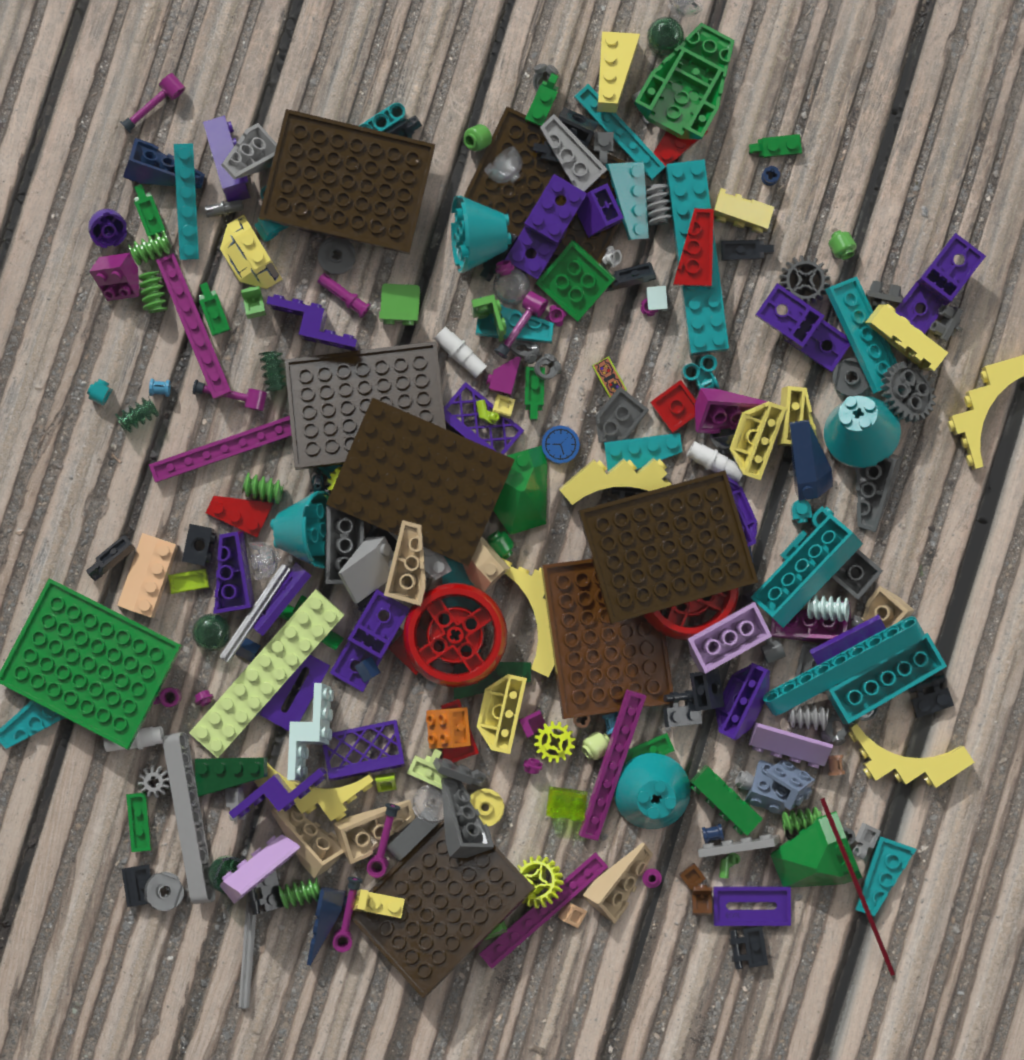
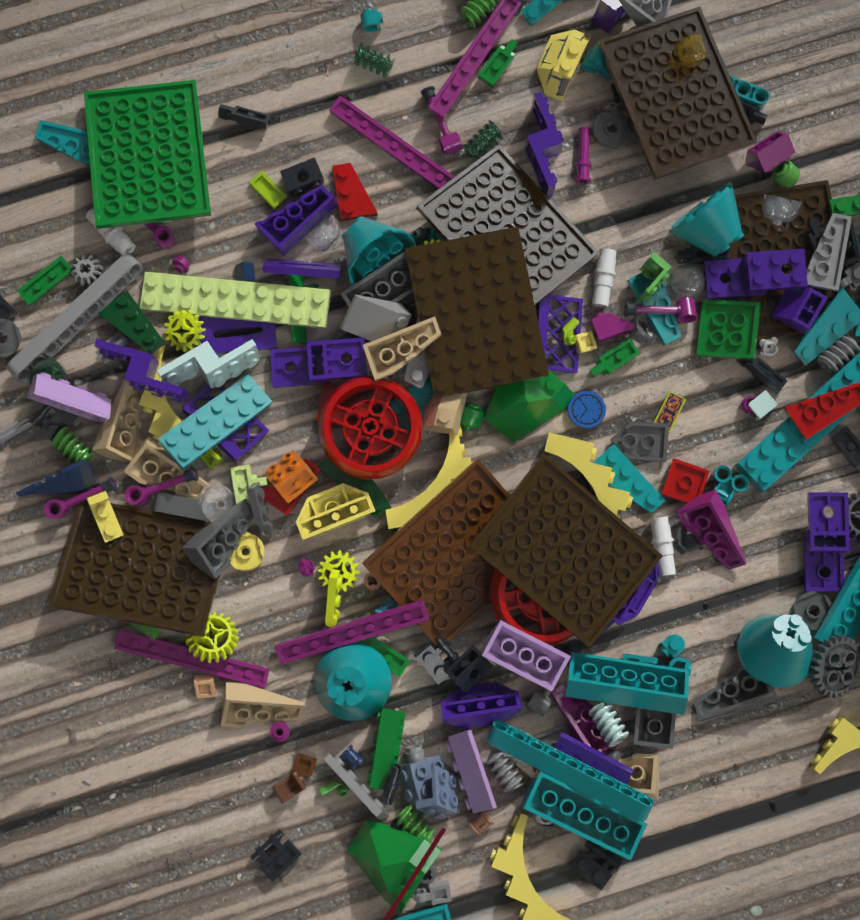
camera: 55 degrees right, 5 degrees down
light nougat slope [117,533,179,618] -> none
dark azure bush [149,379,171,397] -> none
clear green cylinder [192,613,231,652] -> none
dark grey axle [205,200,244,218] -> none
light grey axle [220,564,291,663] -> none
bright green bracket [241,286,266,319] -> none
bright green piece [242,472,284,504] -> none
dark blue slope [355,656,381,683] -> none
bright green bracket [379,284,420,326] -> none
magenta plate [495,260,514,276] -> none
magenta panel [519,710,546,738] -> none
dark grey piece [534,354,562,380] -> none
magenta plate [545,305,567,327] -> none
clear neon green bracket [546,786,588,821] -> none
yellowish green head [581,732,610,760] -> none
dark purple piece [713,886,791,926] -> none
light yellow wedge [729,401,787,480] -> none
light yellow wedge [777,386,817,446] -> none
dark blue wedge [789,420,833,501] -> none
dark grey piece [821,714,849,746] -> none
none -> teal plate [158,374,272,470]
none -> neon yellow gear [164,310,206,352]
none -> neon yellow plate [325,569,343,628]
none -> black pin [380,763,403,805]
none -> clear yellow helmet [674,34,707,68]
none -> magenta slope [745,130,796,173]

